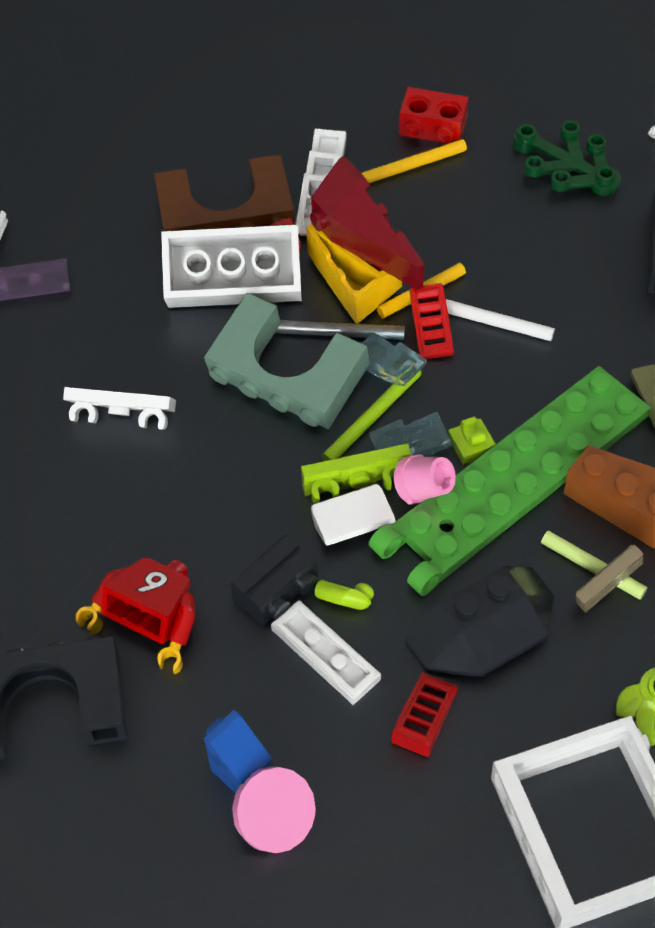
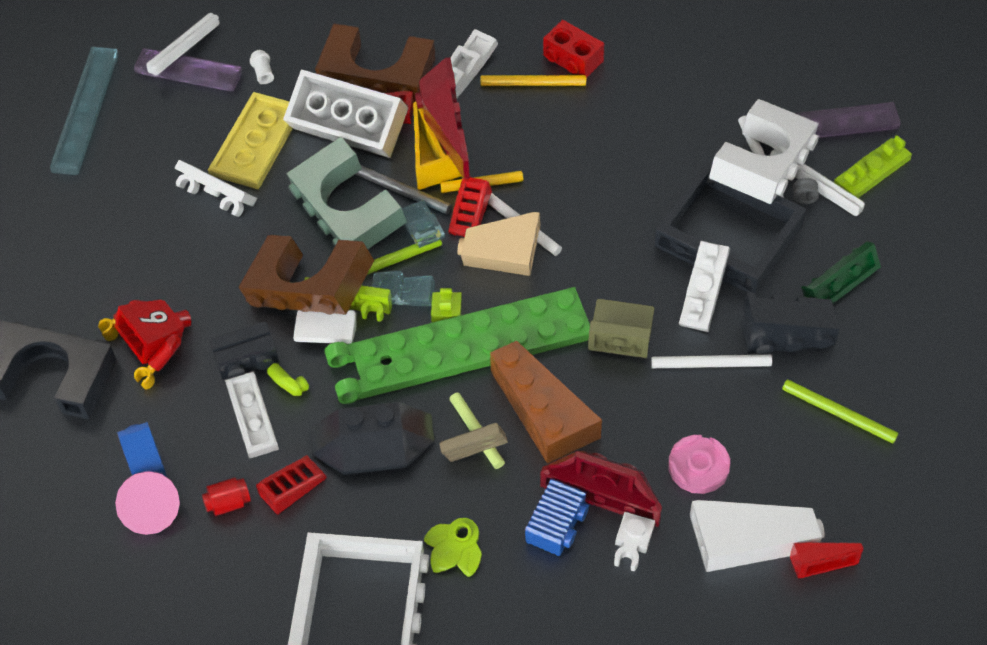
camera: 25 degrees right, 0 degrees up
bright pink piece [394,454,456,504] -> none
dark green plant [513,120,621,196] -> none
none -> red brick [202,477,251,516]
none -> light yellow tile [208,92,293,190]
none -> reddish brown arch [238,235,374,315]
none -> white pin [250,50,274,84]
none -> tan slope [458,212,541,276]

